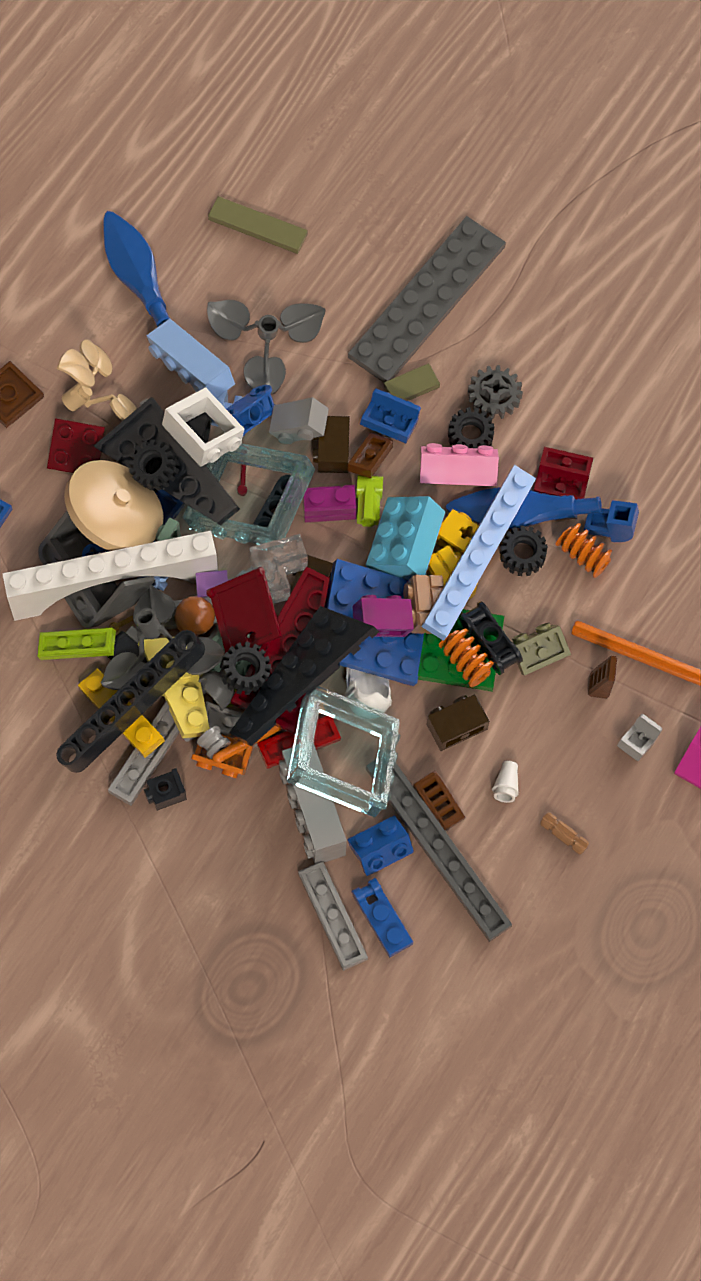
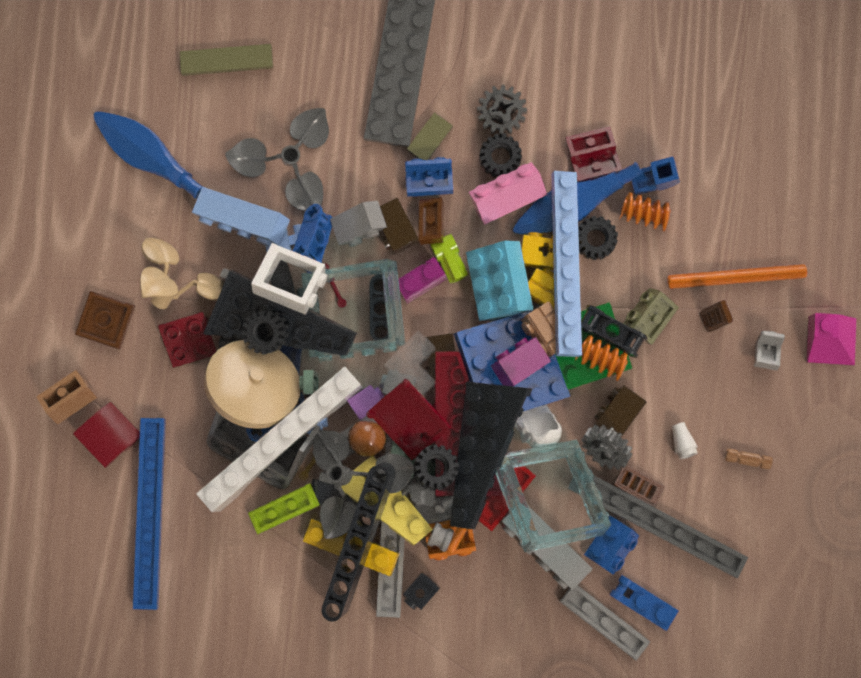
camera: 20 degrees left, 15 degrees up
none -> dark grey gear [581,425,633,470]

